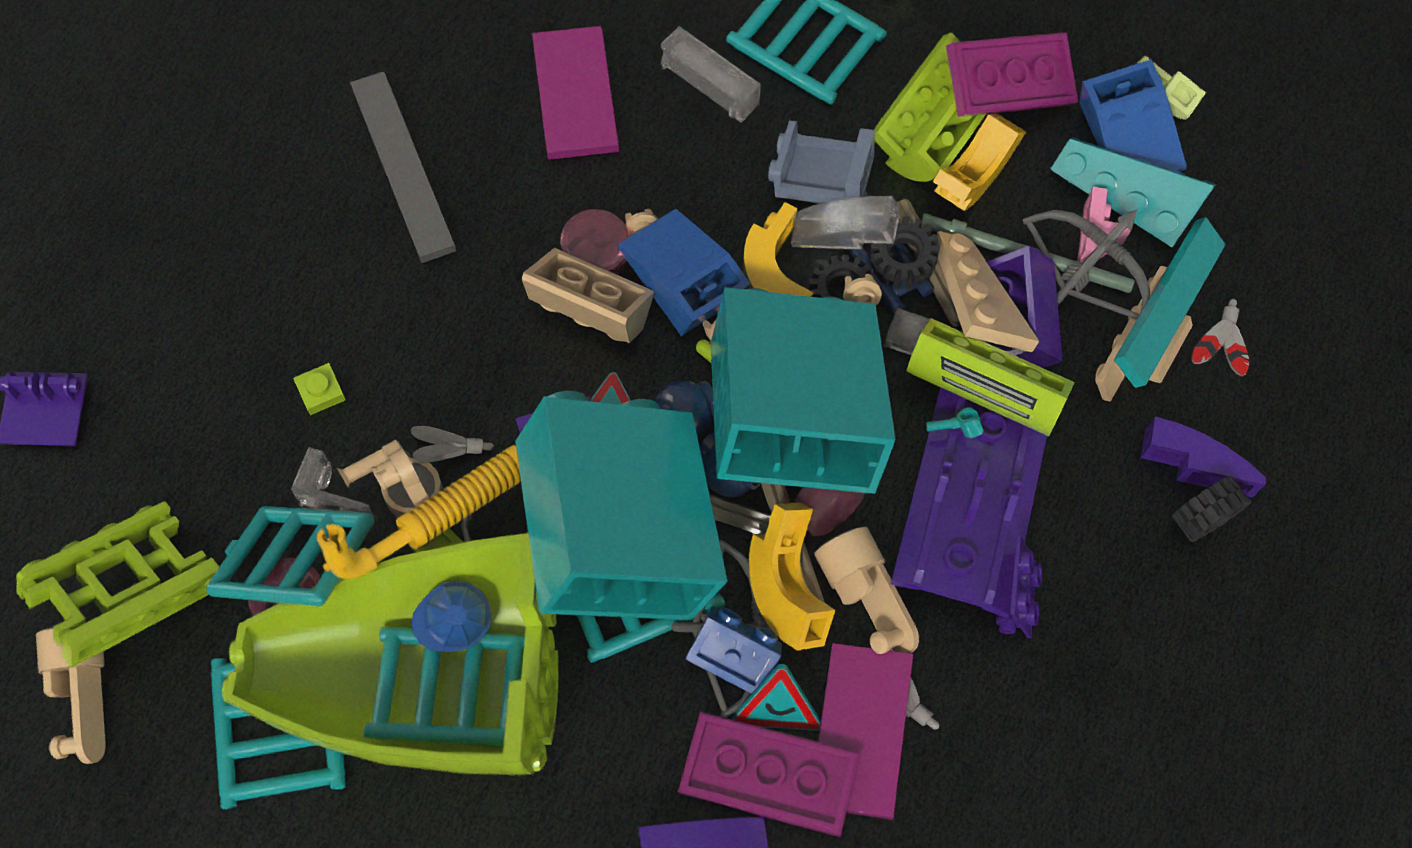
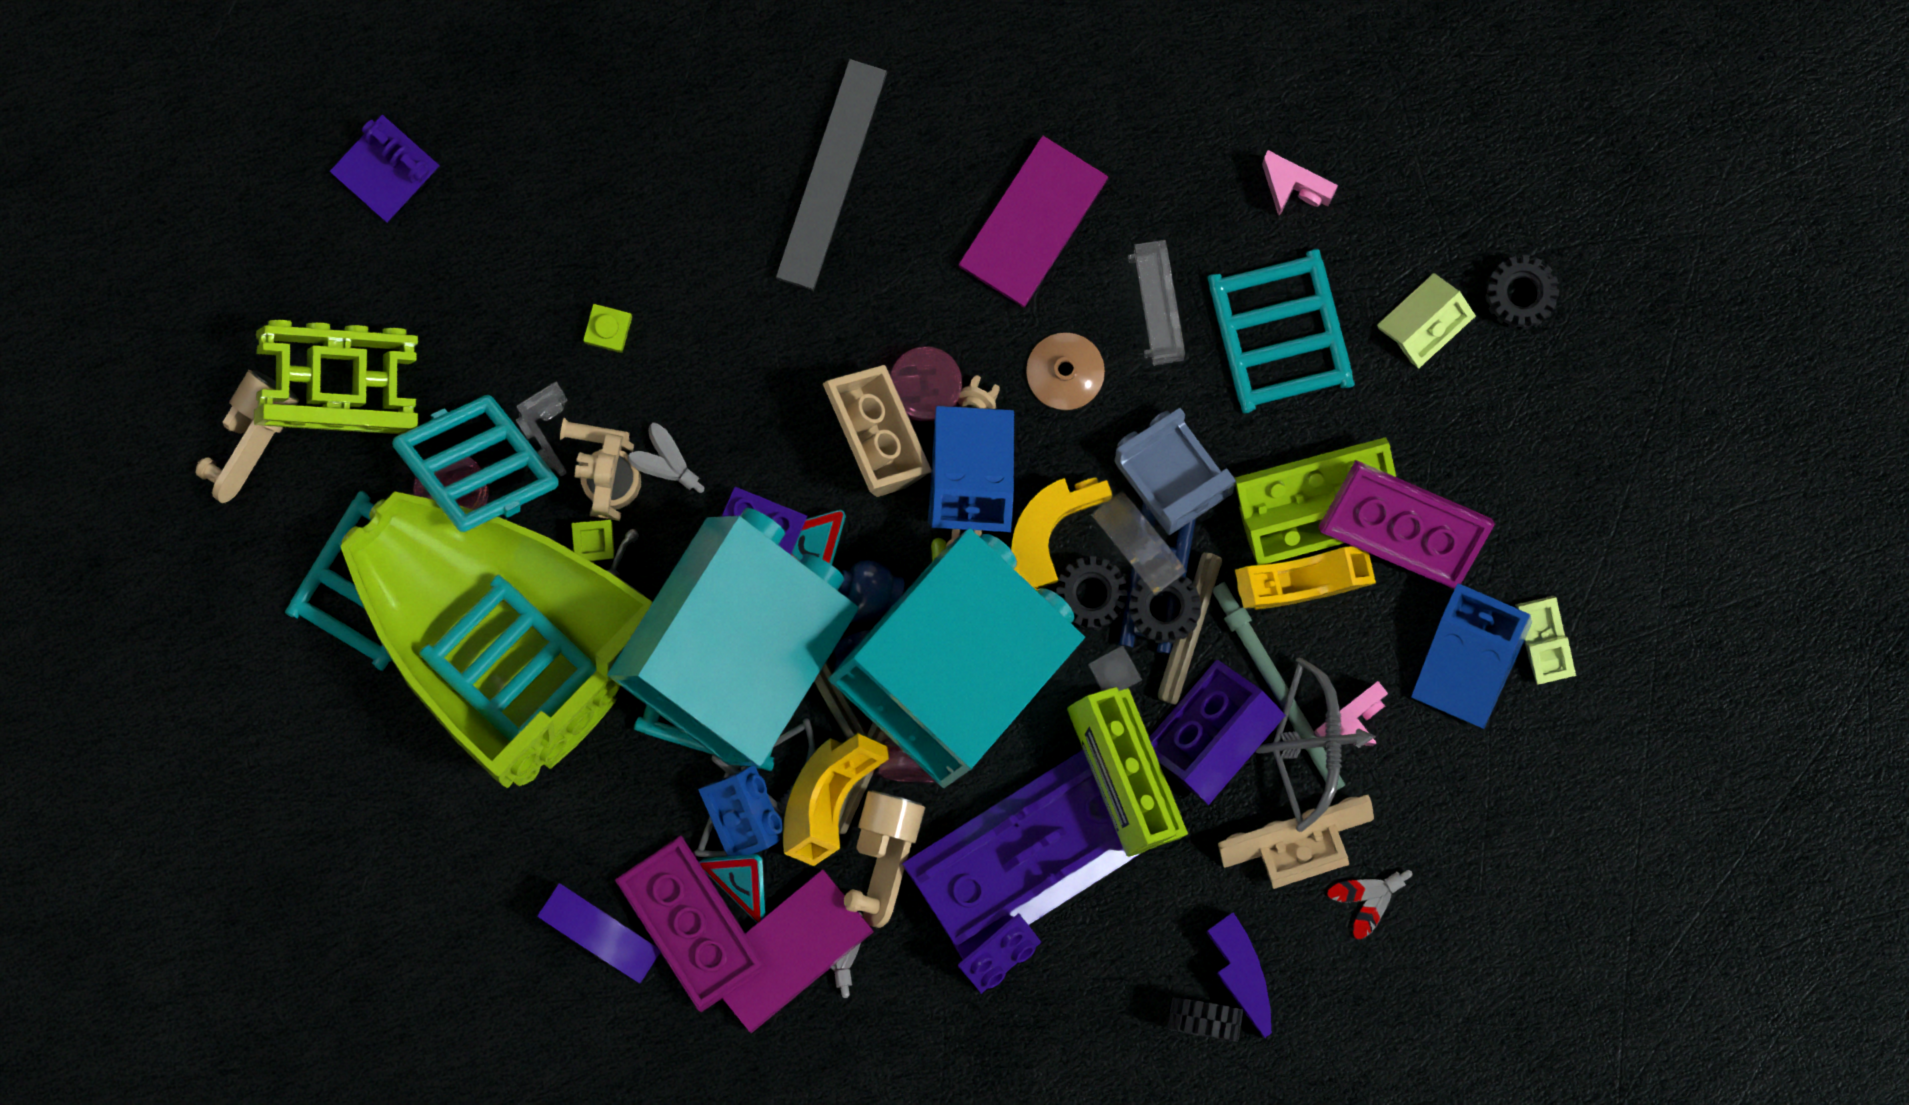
camera: 50 degrees right, 15 degrees up
yellow piece [317,445,521,579] -> none
blue piece [411,581,491,652] -> none
tan plate [843,274,882,305] -> none
teal hand [926,407,983,438] -> none
tan wing [936,231,1039,352] -> none
teal wing [1051,138,1216,247] -> none
teal tile [1114,217,1226,388] -> none
none -> medium nougat dish [1026,333,1104,410]

